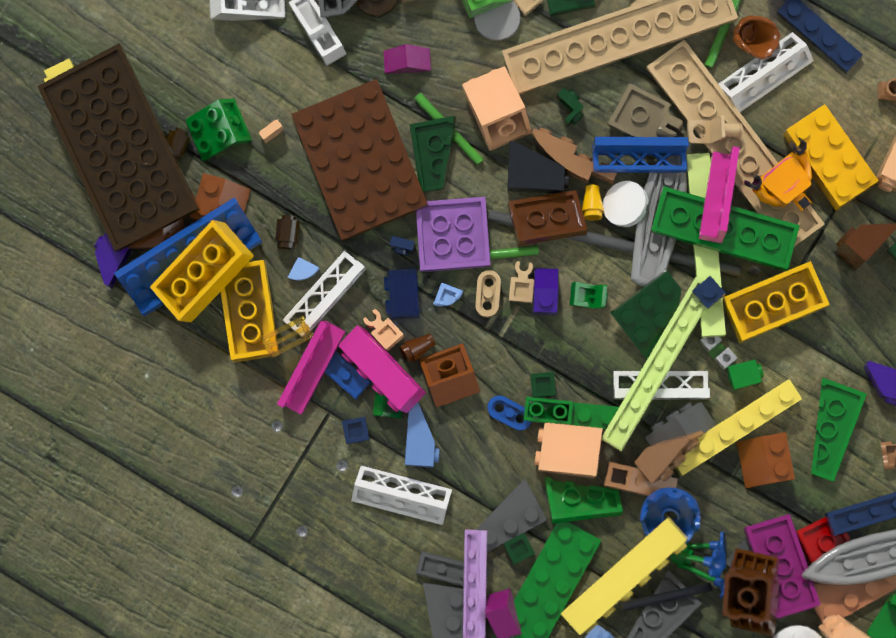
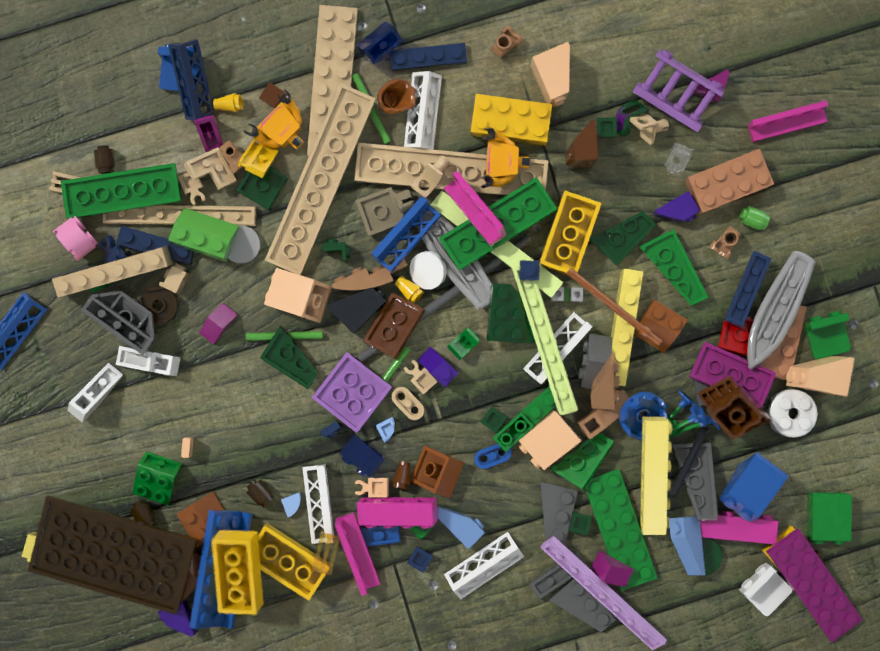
camera: 55 degrees left, 5 degrees up
reddish brown plate [291,79,429,242] -> none
green brick [726,359,764,391] -> none
none -> dark orange bar [566,268,663,346]
none -> dark green wing [589,211,656,266]

